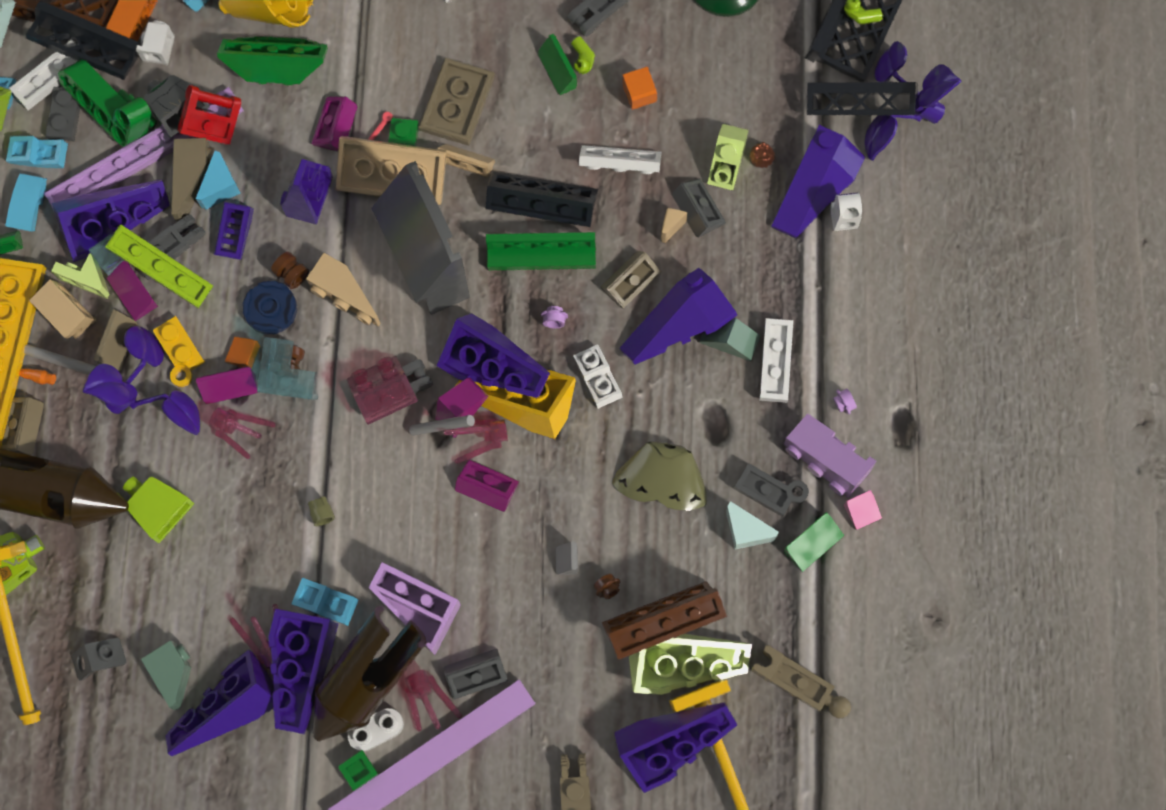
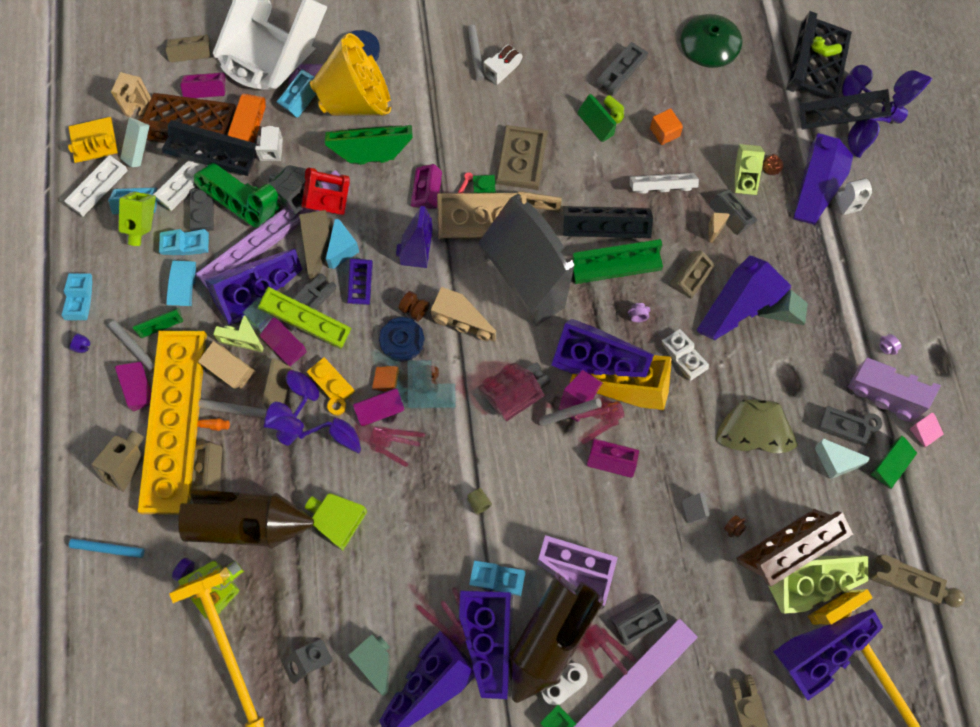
camera: 15 degrees left, 5 degrees down
white plate [759,318,793,403] -> none

